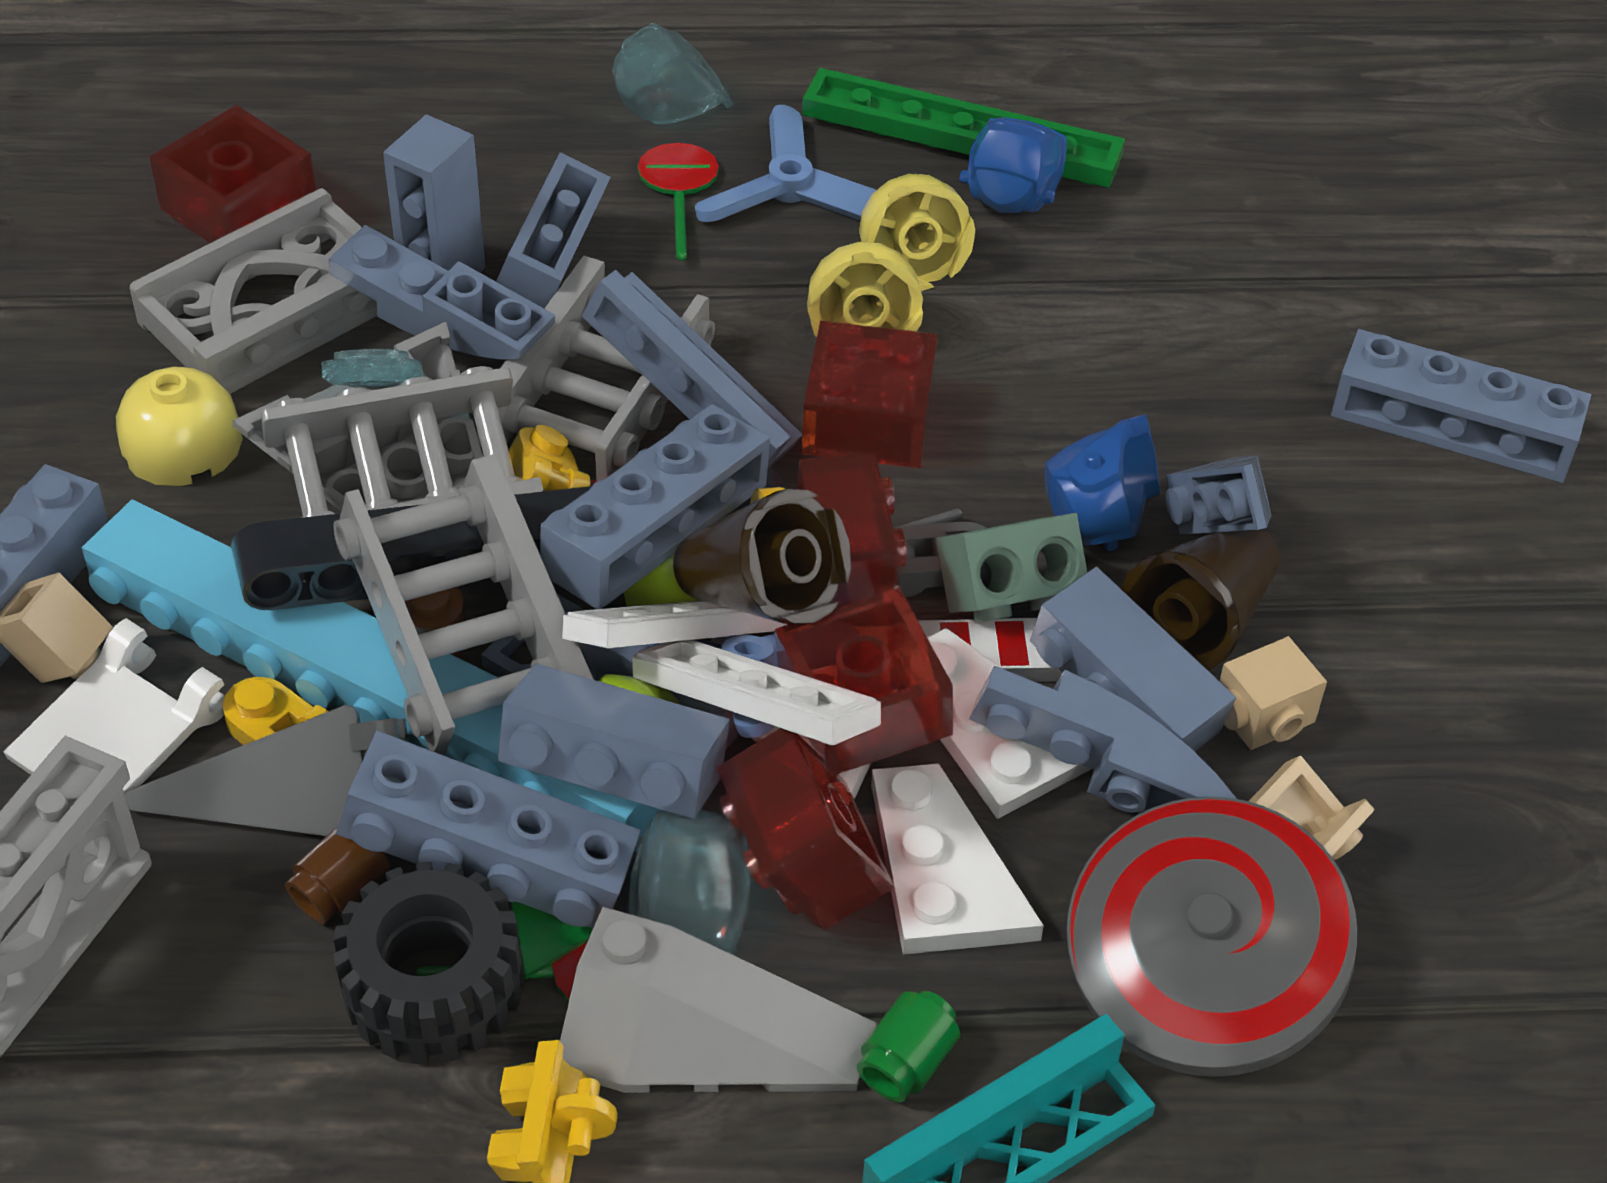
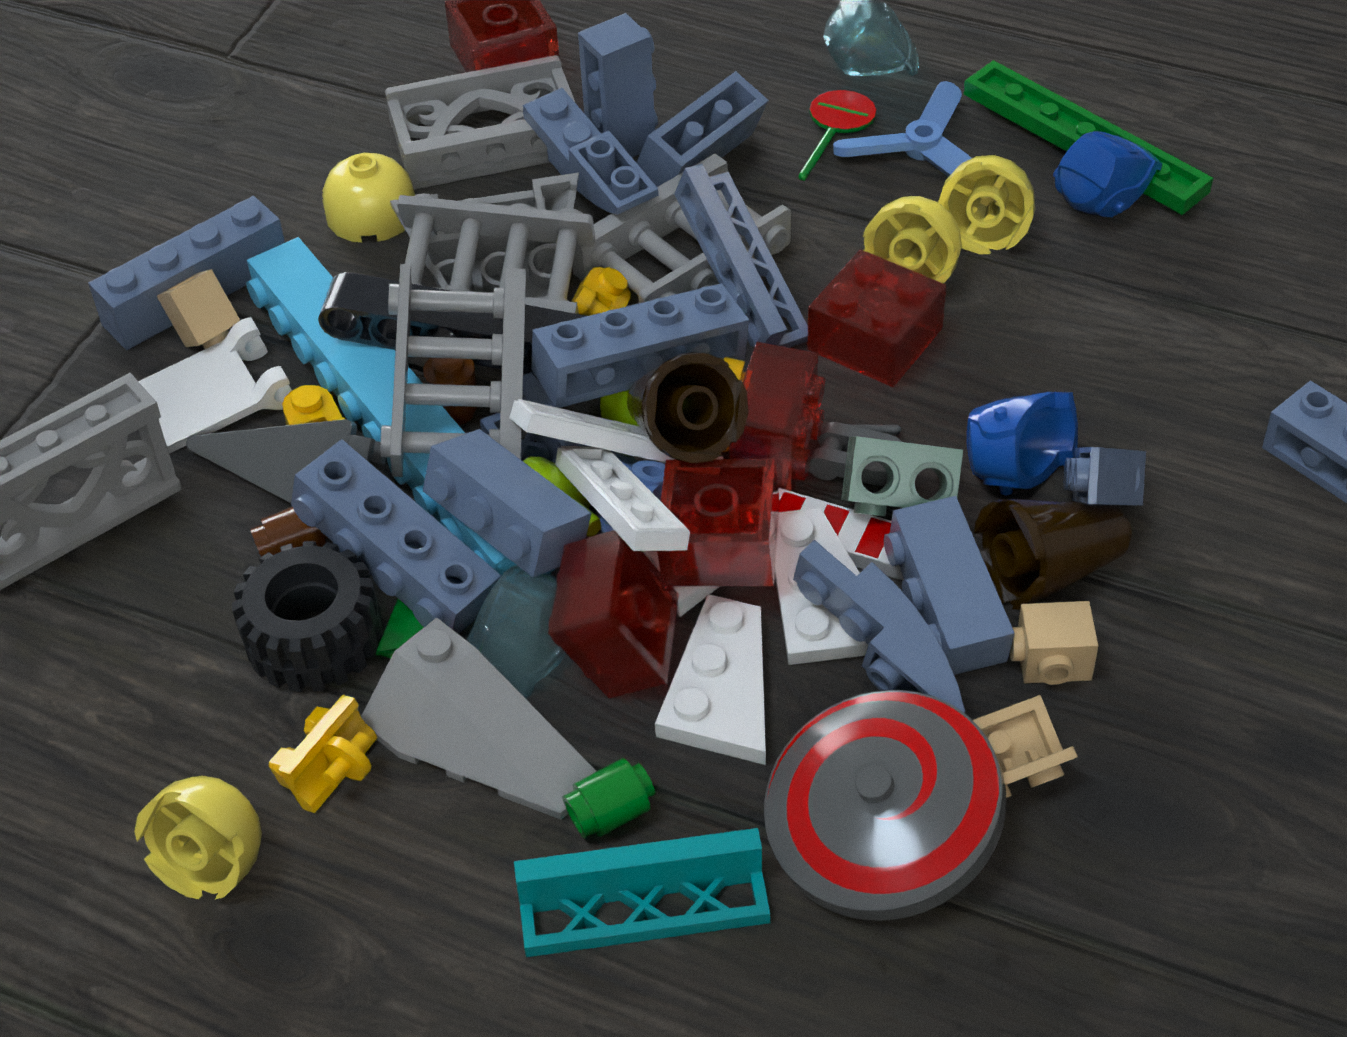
camera: 30 degrees right, 0 degrees up
clear light blue gear [321,349,422,387] -> none

